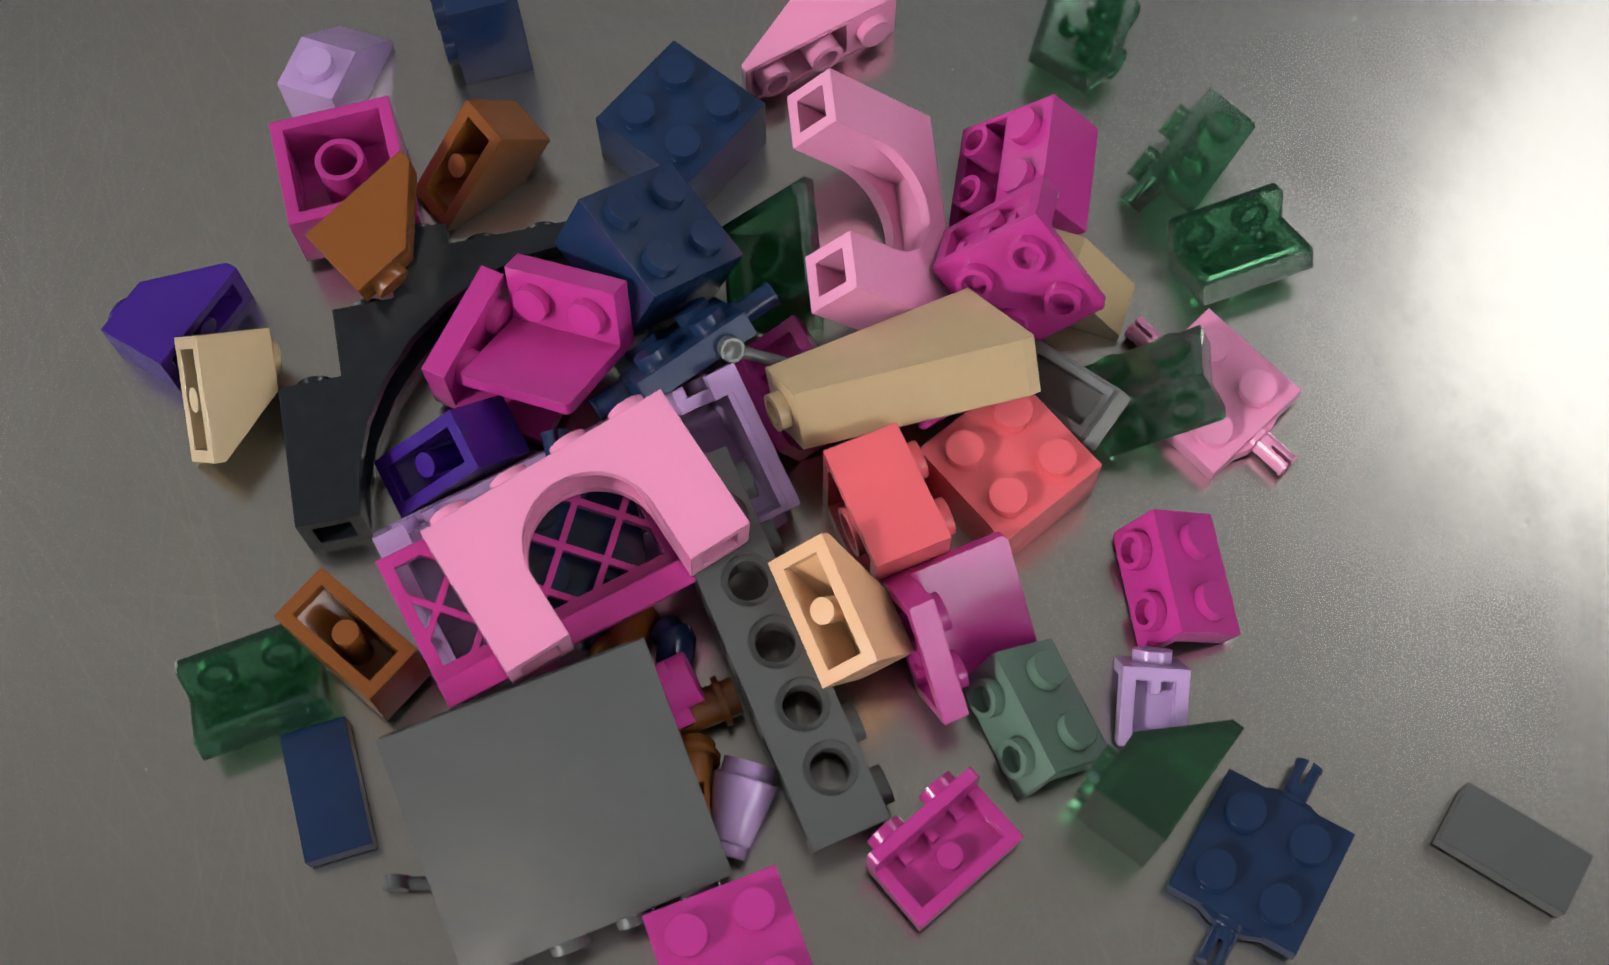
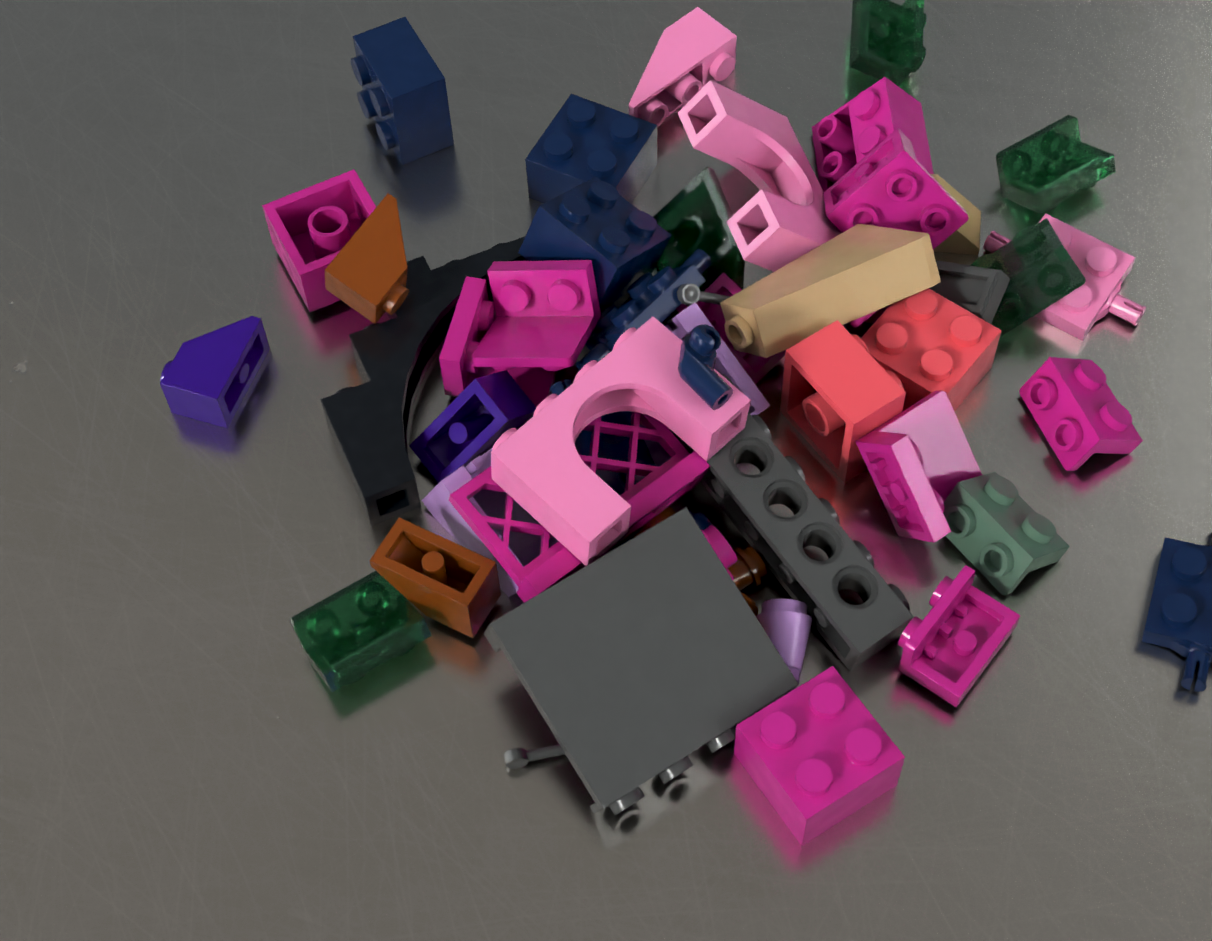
camera: 10 degrees left, 10 degrees down
tan slope [174,327,282,464] -> none
lavender slope [277,25,394,118] -> none
dark blue tile [279,716,377,868] -> none
dark orange slope [416,99,551,231] -> none
light nougat slope [768,532,915,688] -> none
clear green slope [1076,719,1245,867] -> none
lavender bracket [1114,646,1191,750] -> none
clear green bracket [1121,87,1256,213] -> none
none -> dark blue arm [678,324,733,410]

